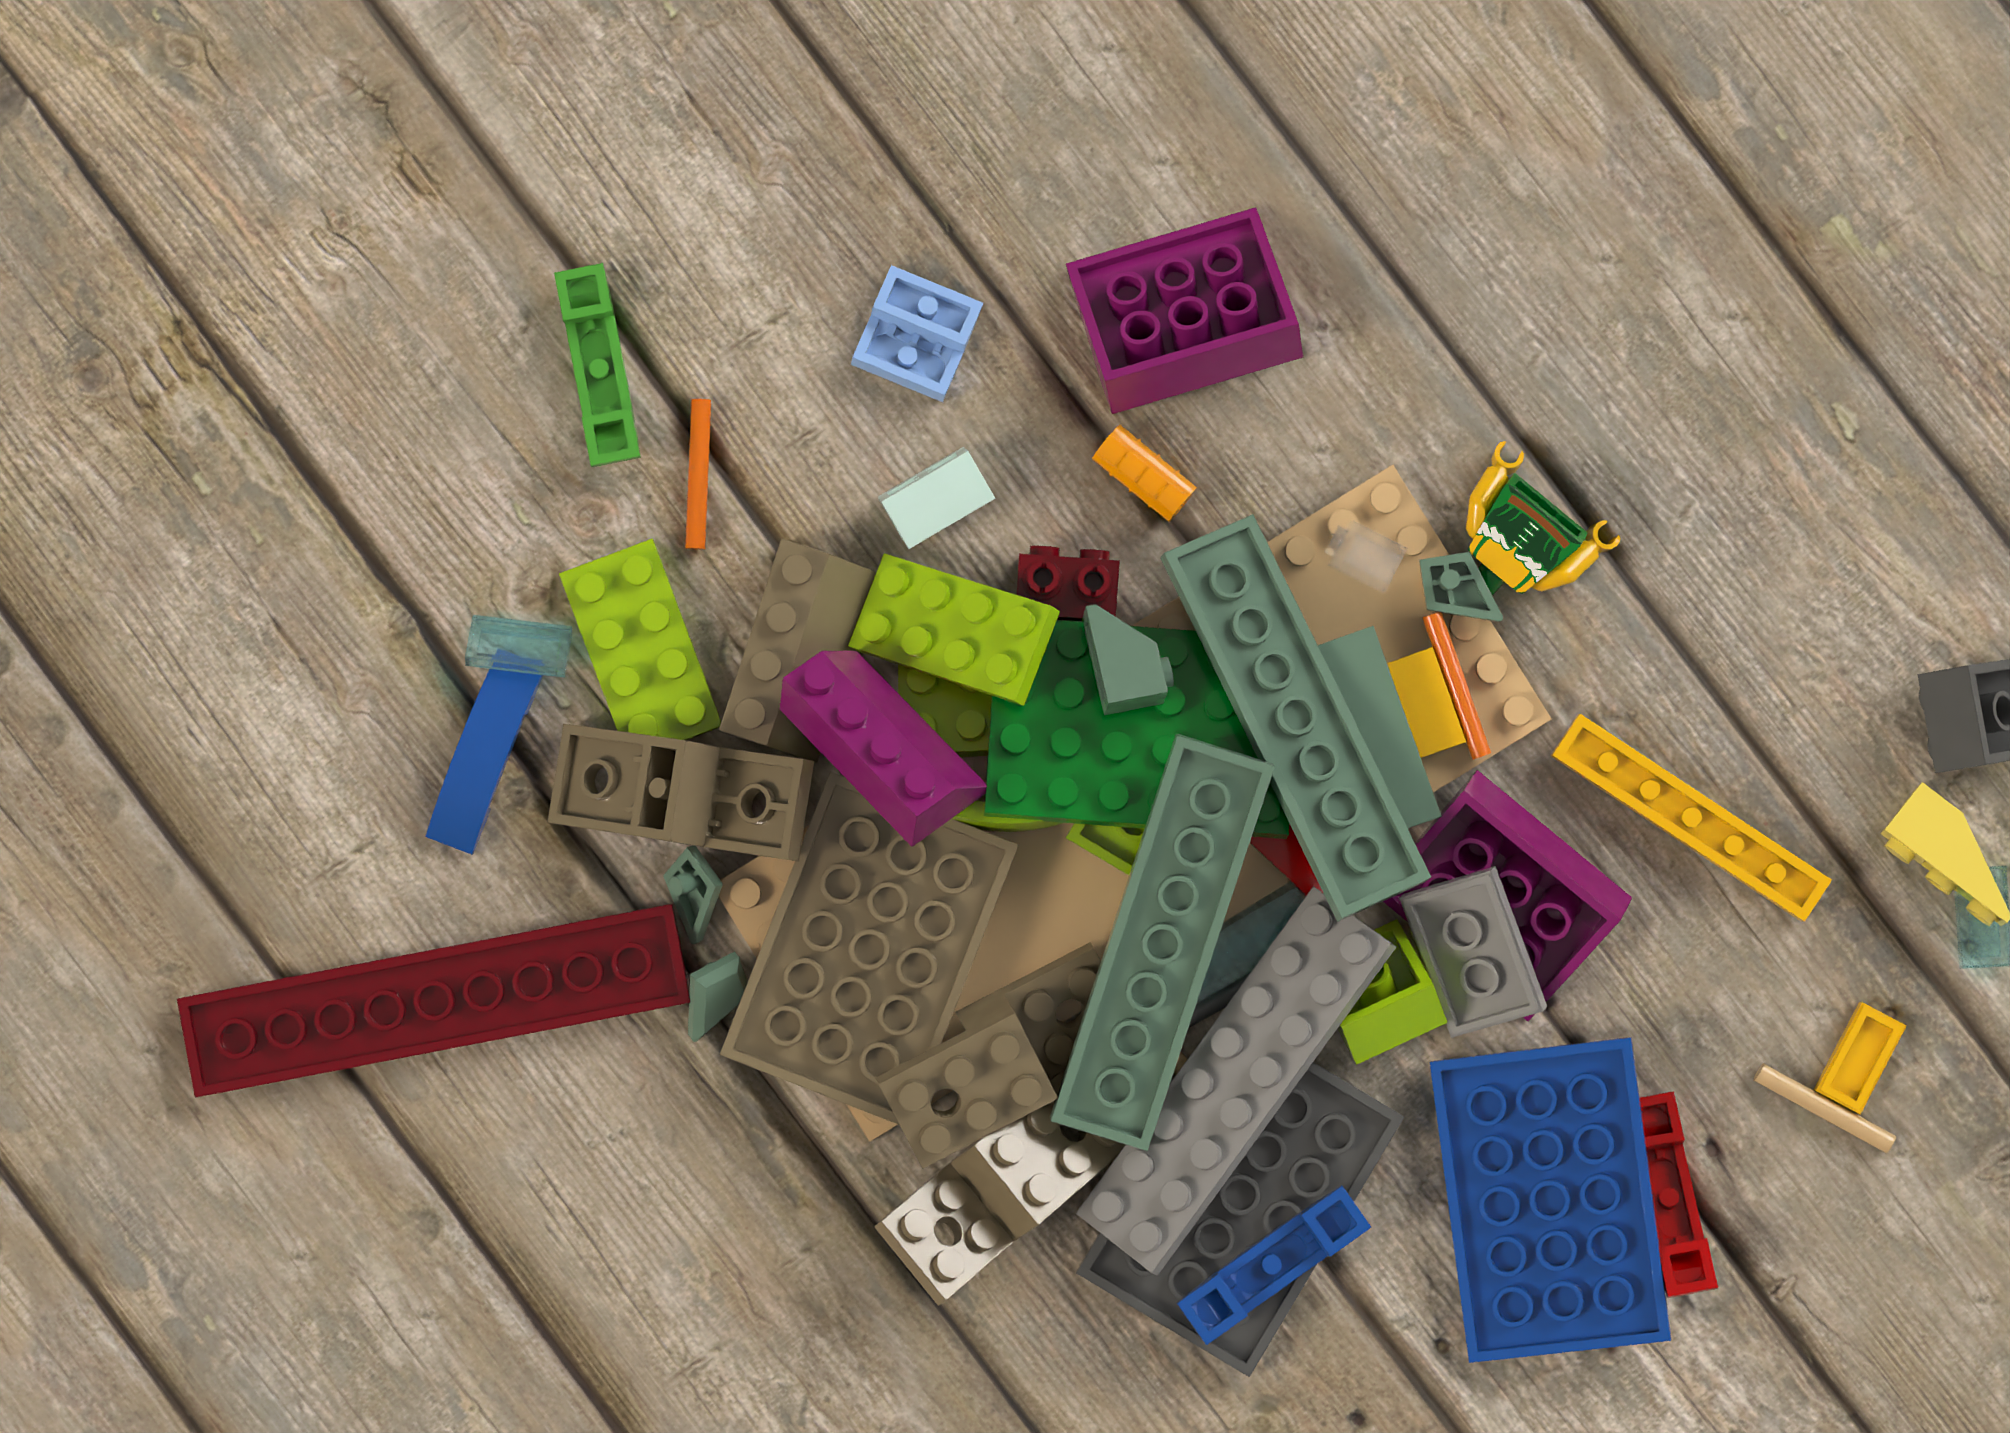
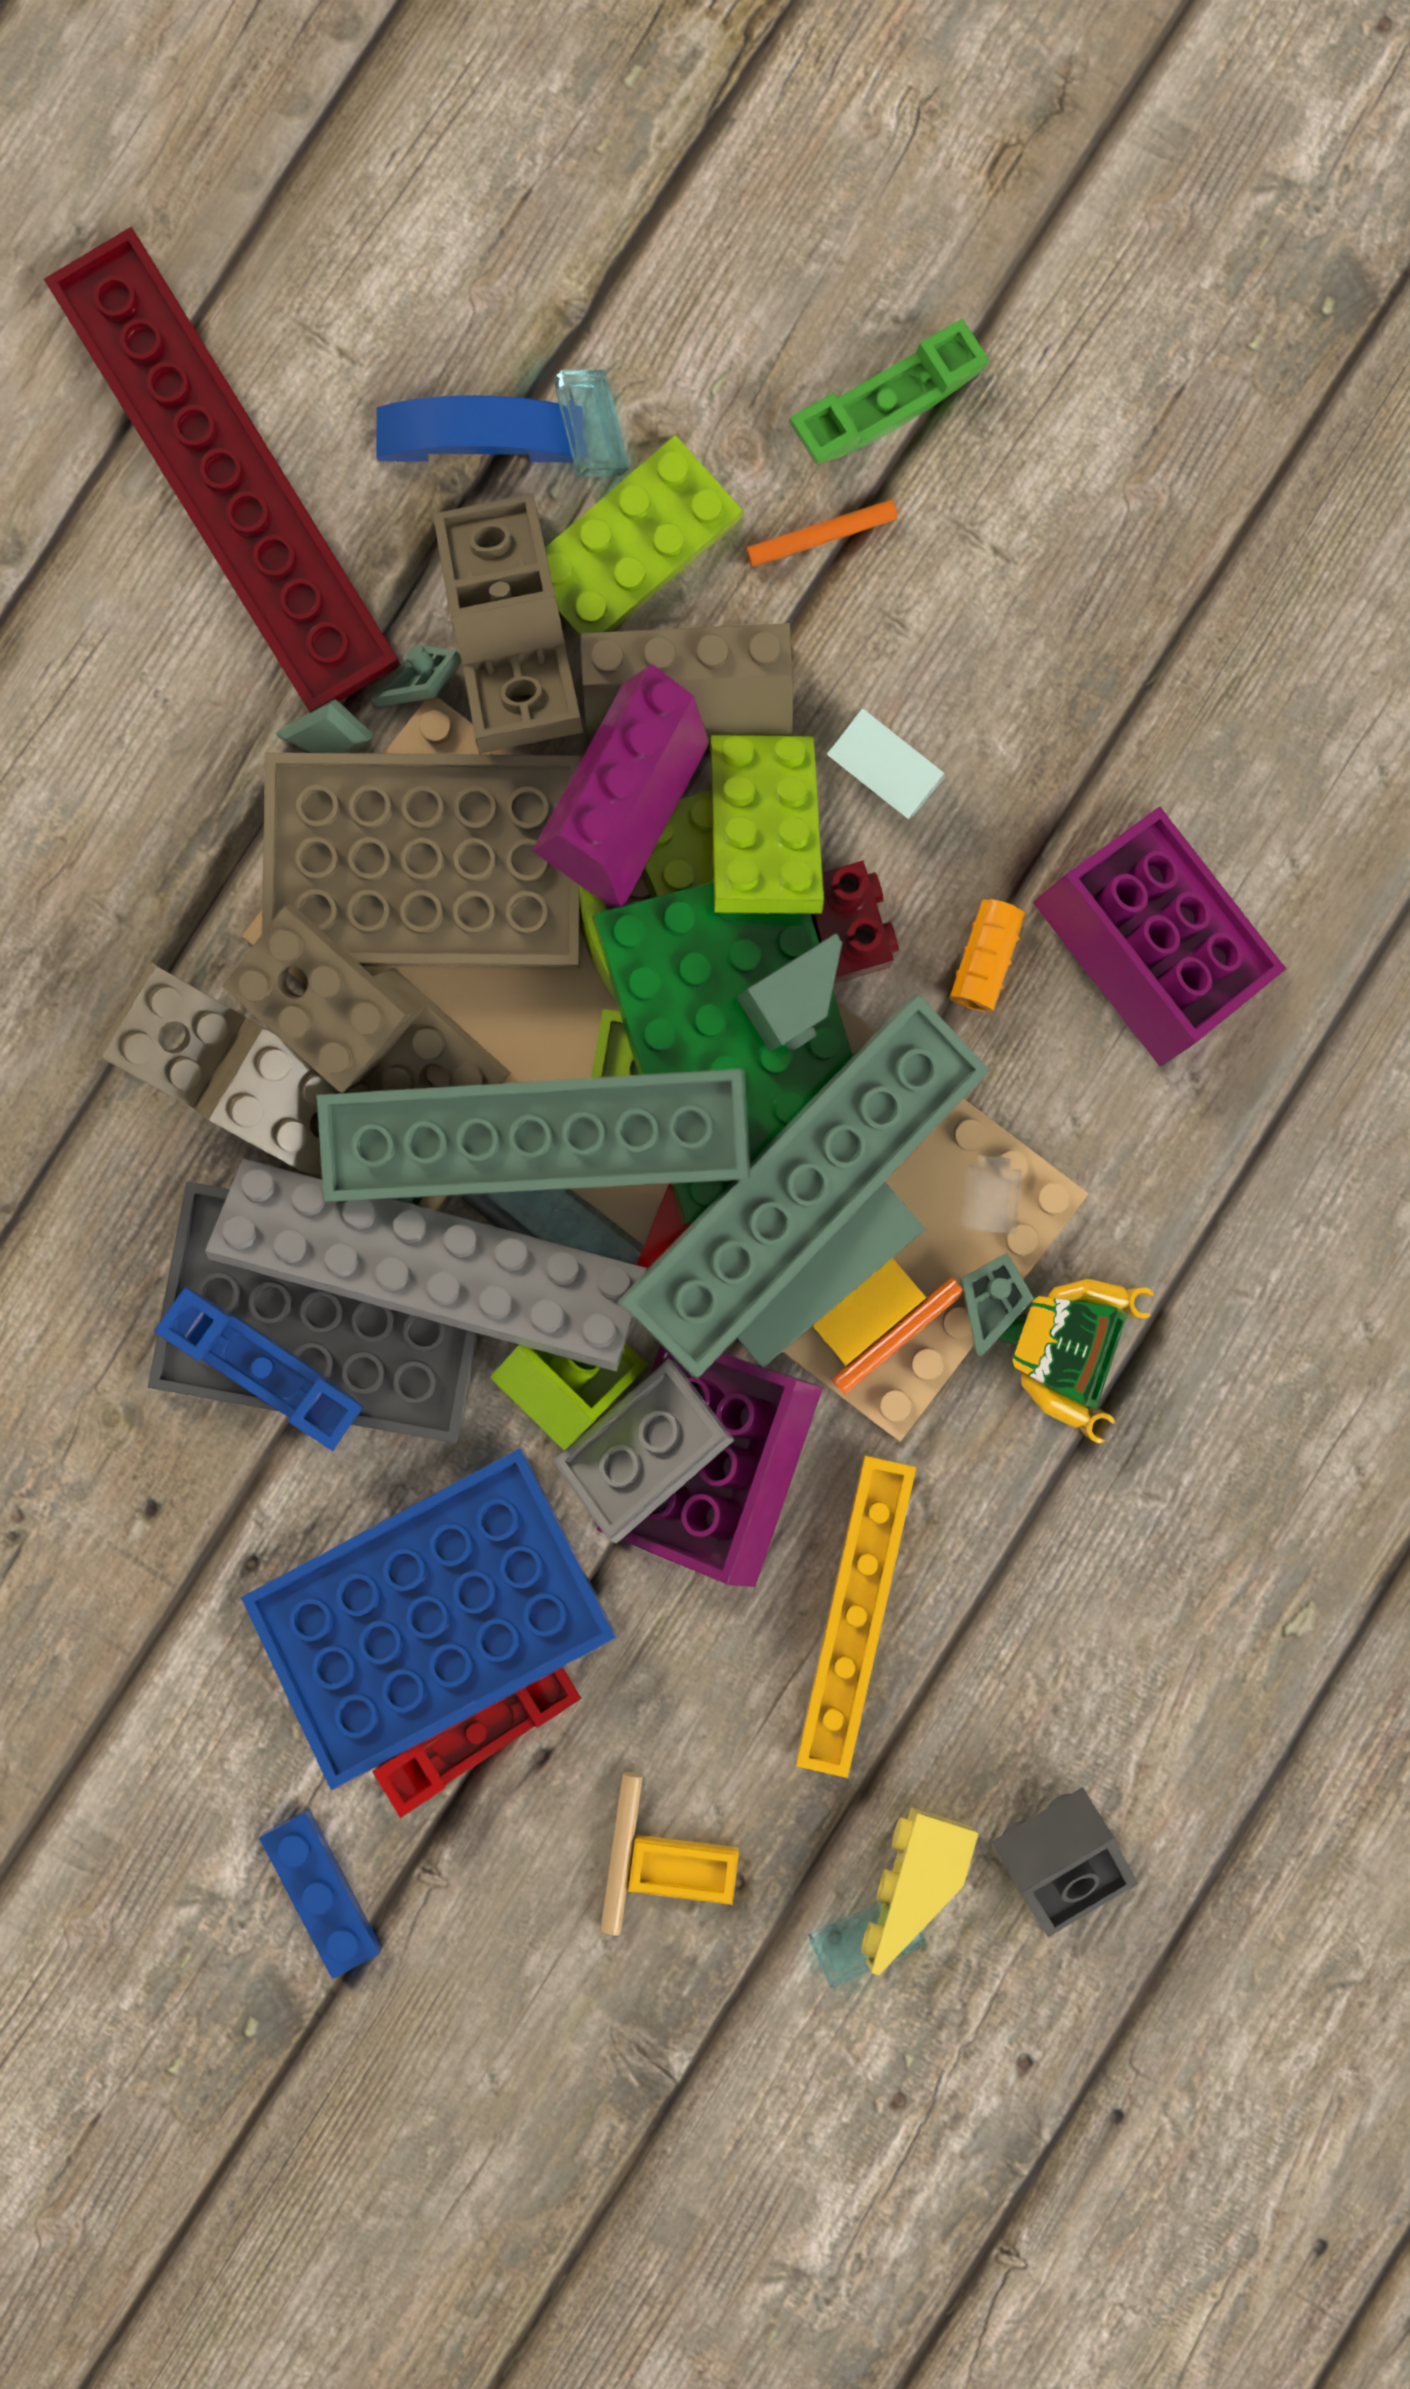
camera: 70 degrees right, 0 degrees up
light blue slope [851,265,983,402] -> none
none -> blue plate [259,1808,382,1979]

